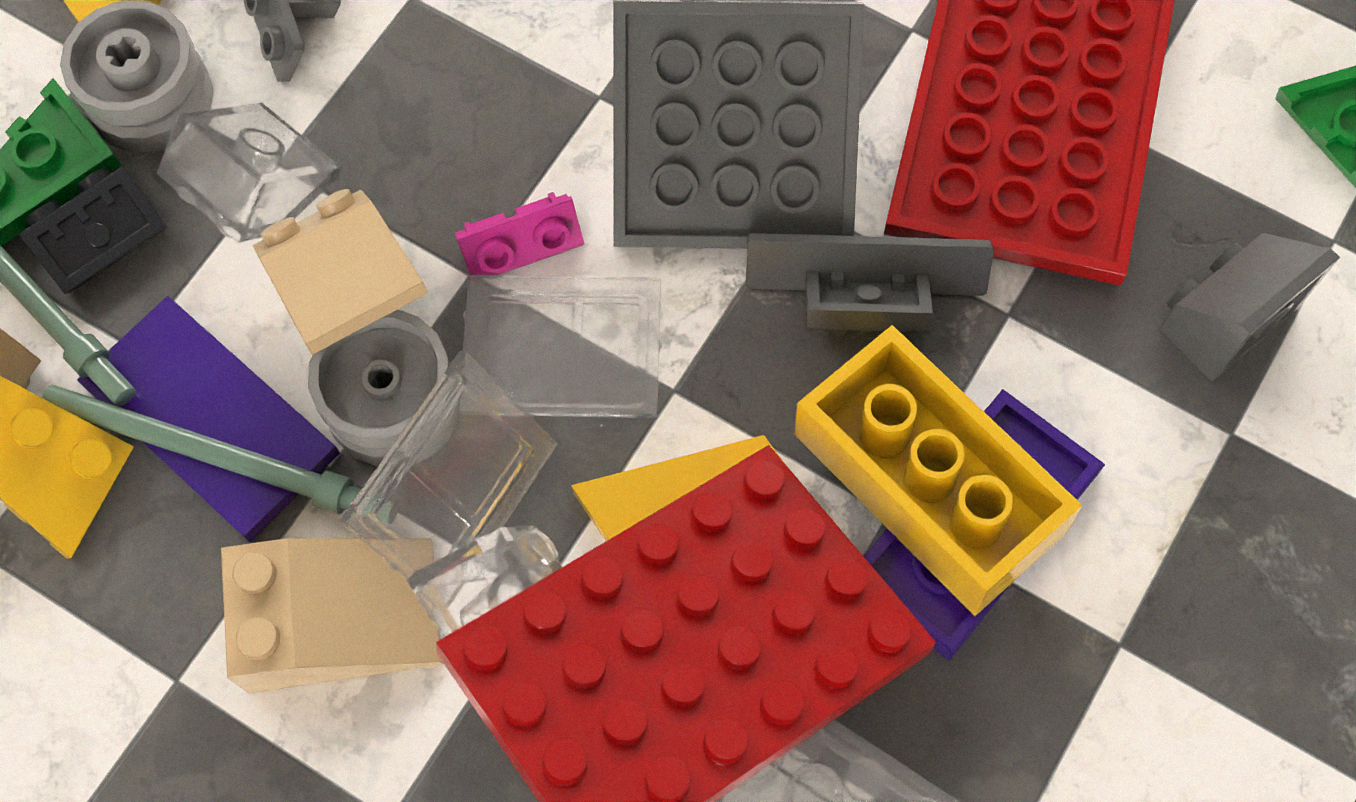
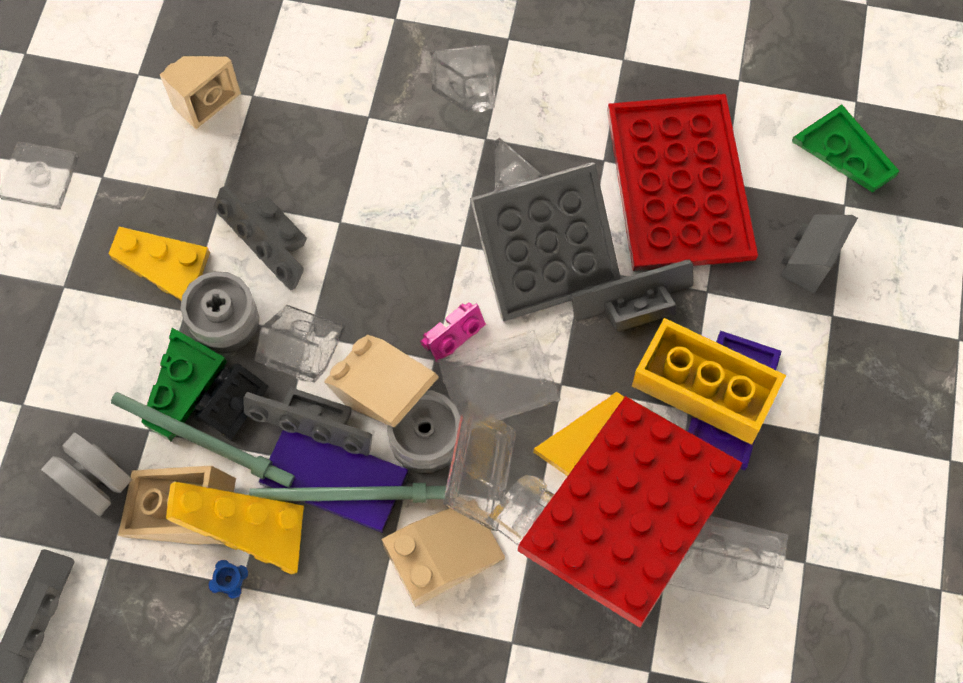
camera: 25 degrees left, 0 degrees up
none -> dark grey bracket [243,387,372,456]

